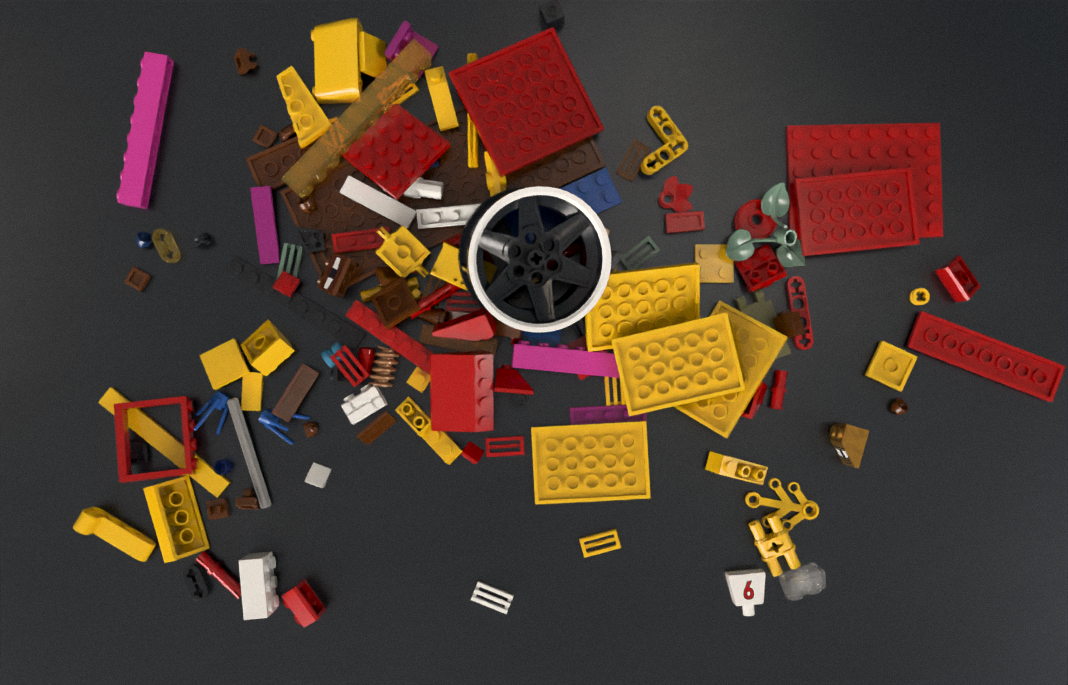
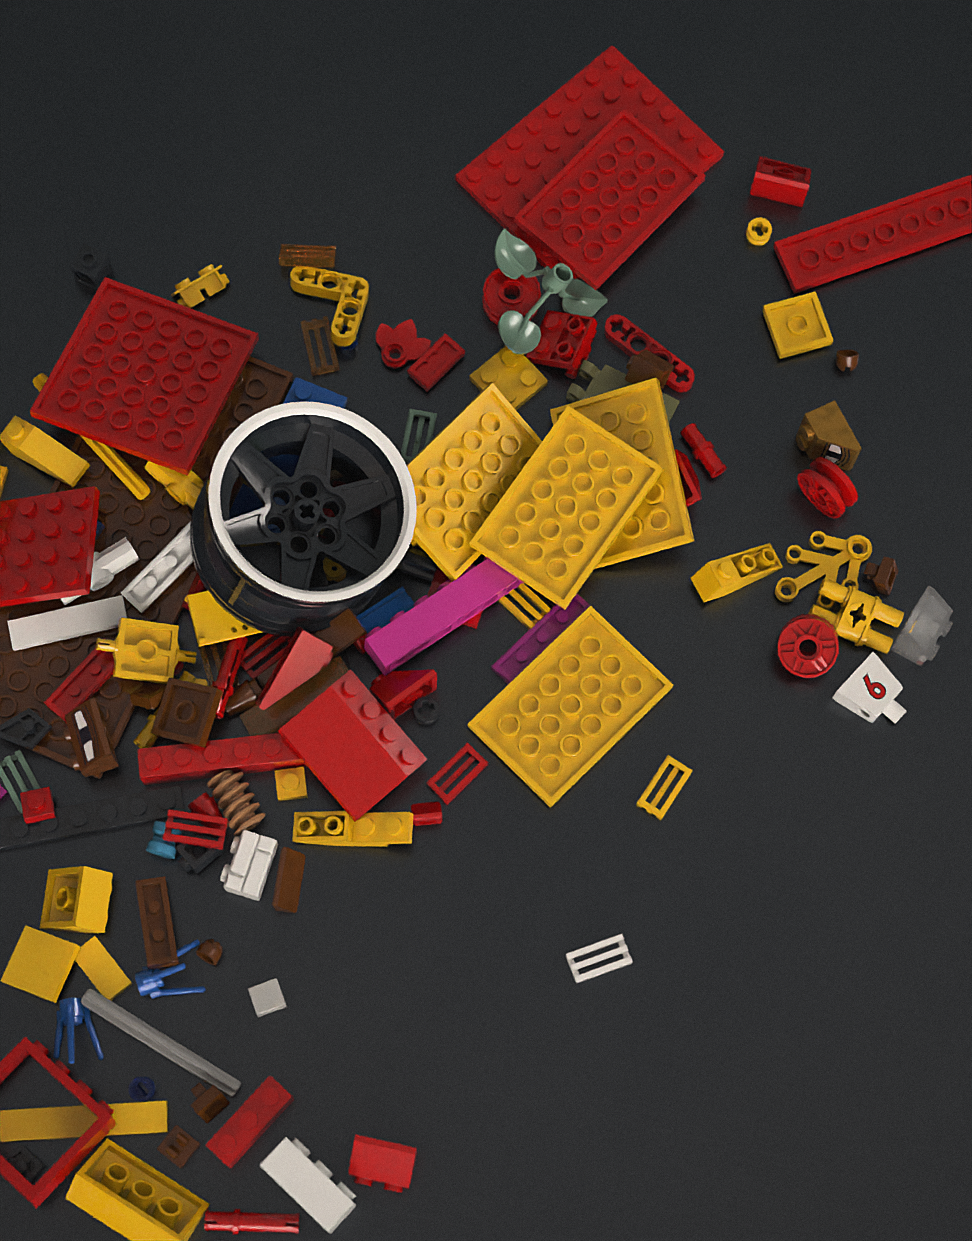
camera: 45 degrees left, 15 degrees down
none -> yellow hinge [171,264,230,308]
none -> red brick [206,1075,294,1168]
none -> clear orange tile [279,244,336,267]
none -> red wheel [778,614,839,678]
none -> red wheel [797,457,858,519]
none -> reddish brown tile [864,556,899,596]

